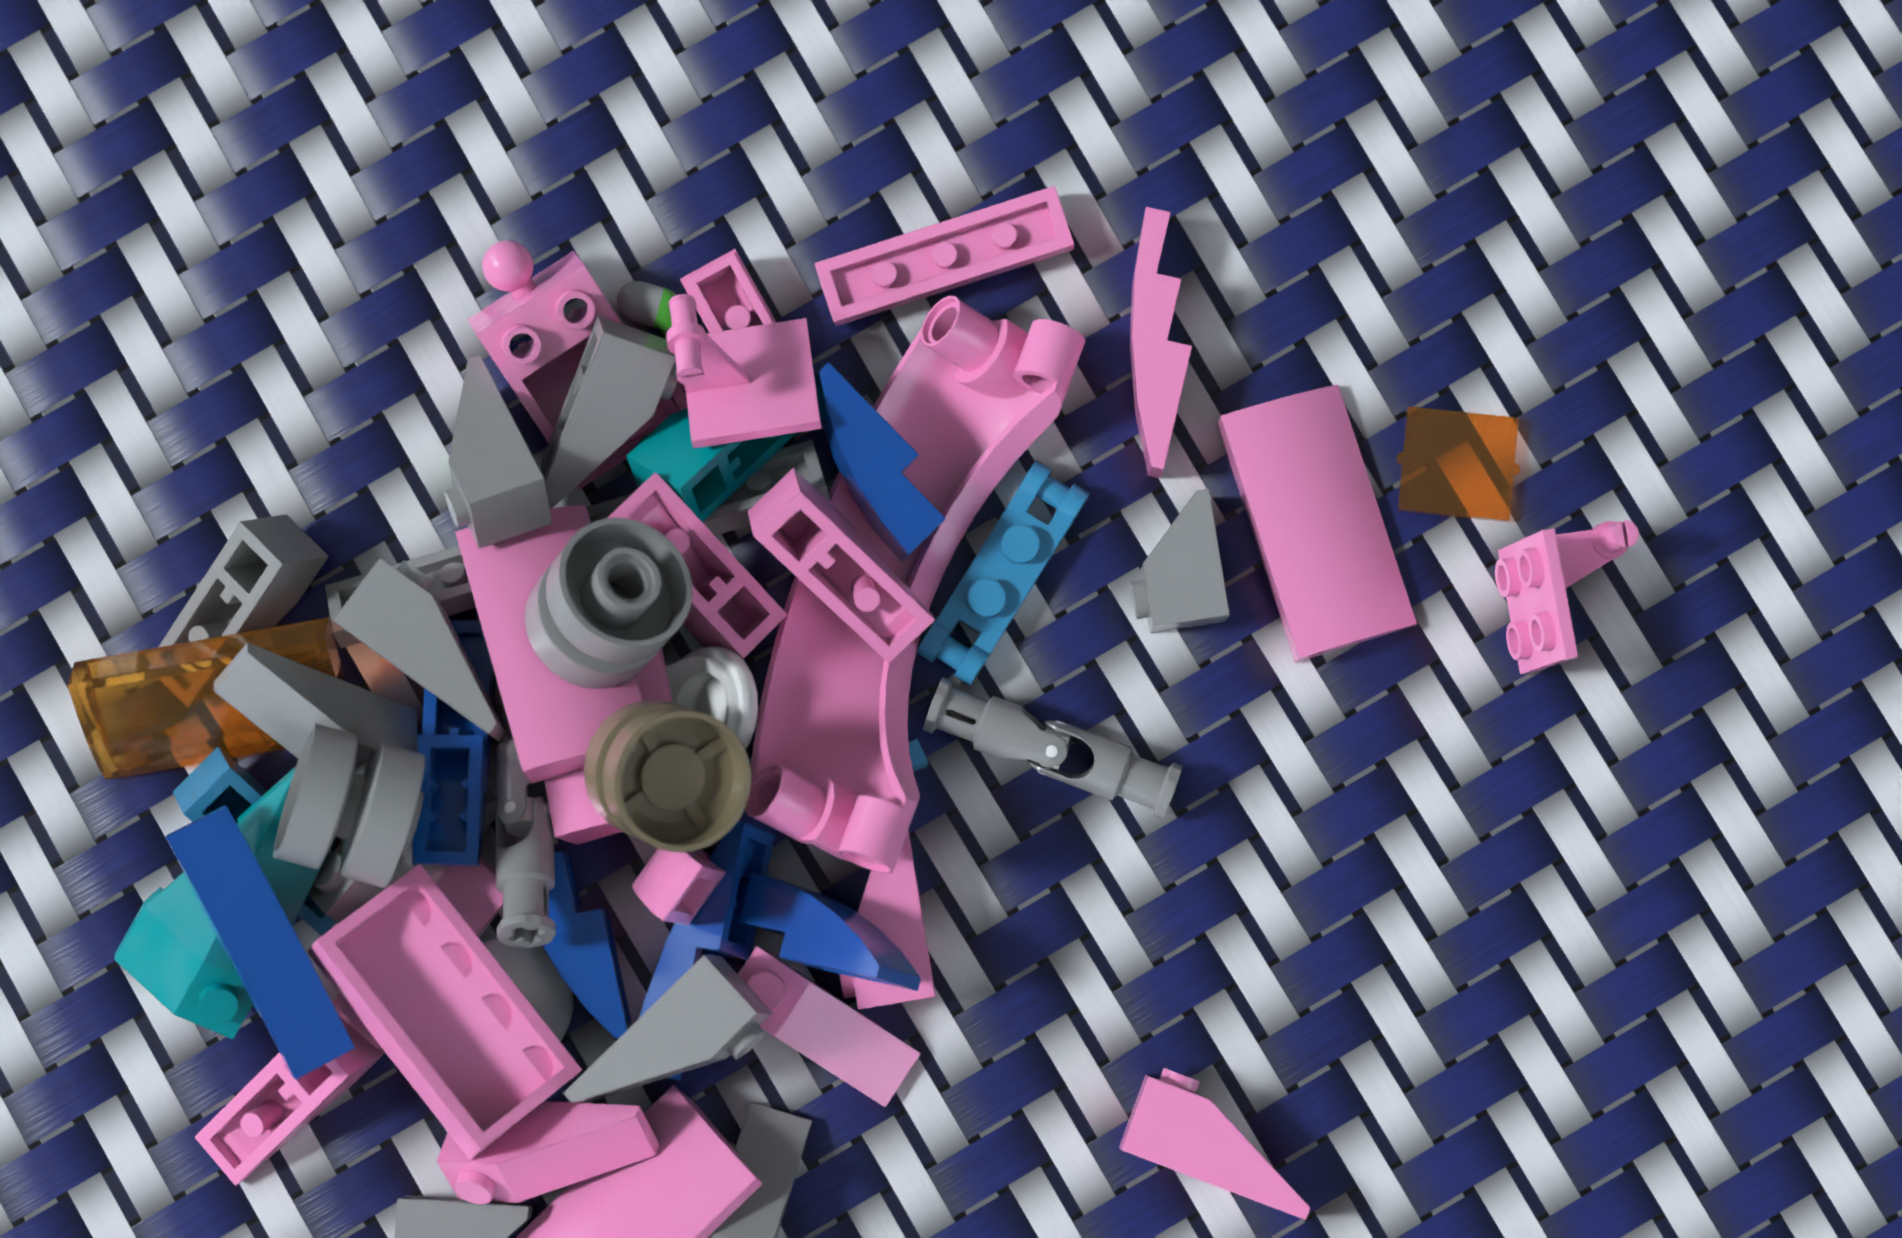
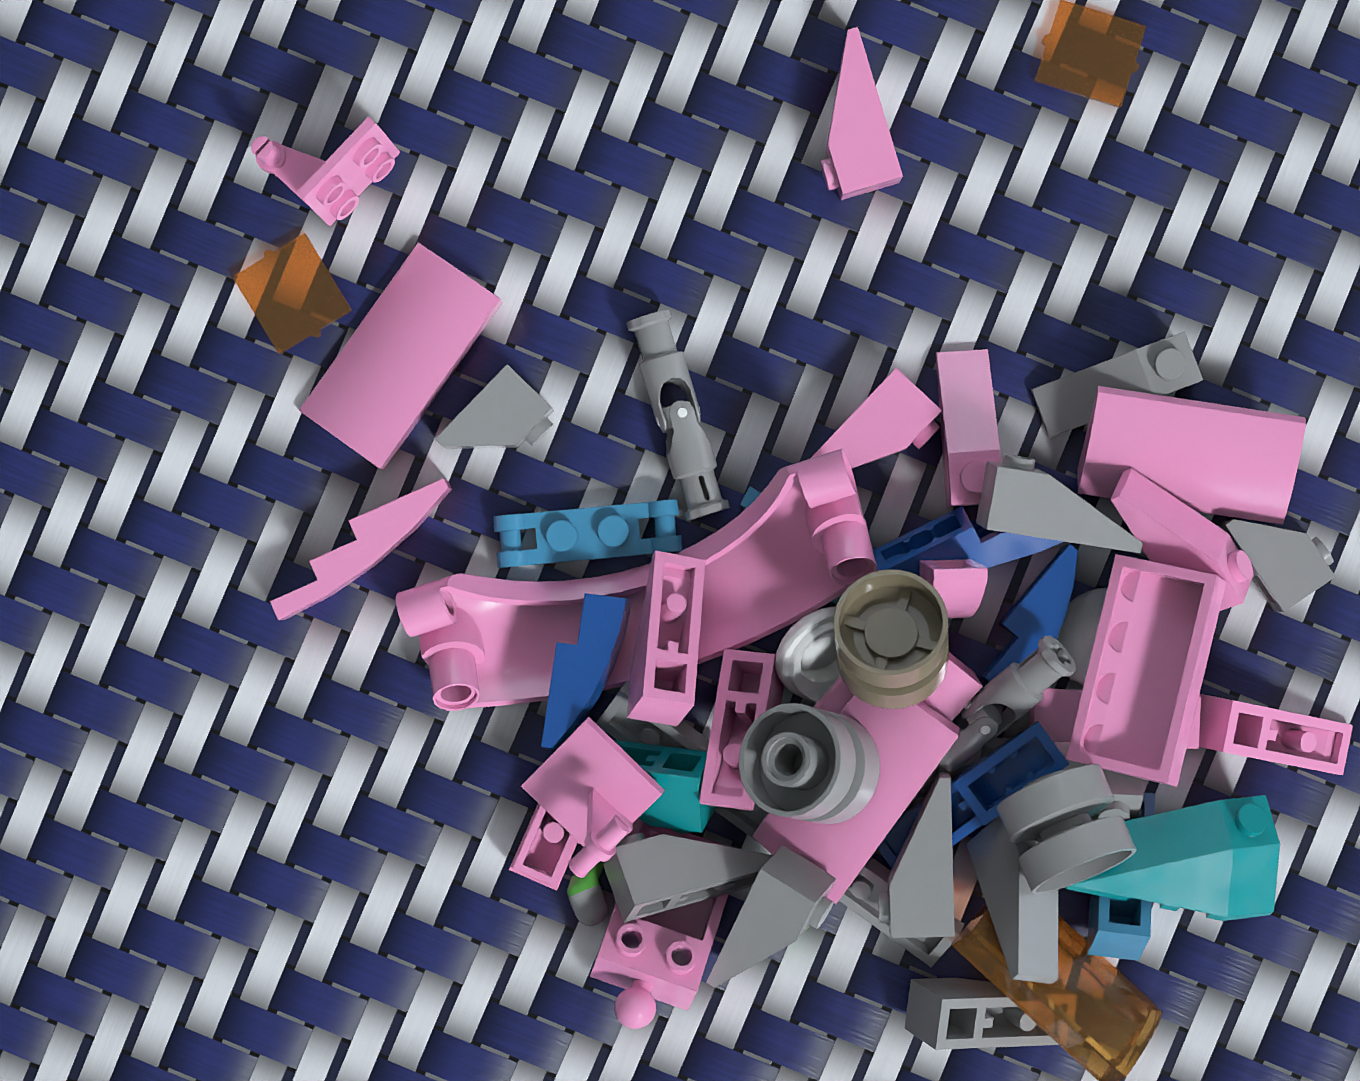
camera: 135 degrees left, 5 degrees up
blue slope [165,805,355,1080] -> none
blue slope [739,872,921,991] -> none
bright pink plate [814,186,1074,327] -> none

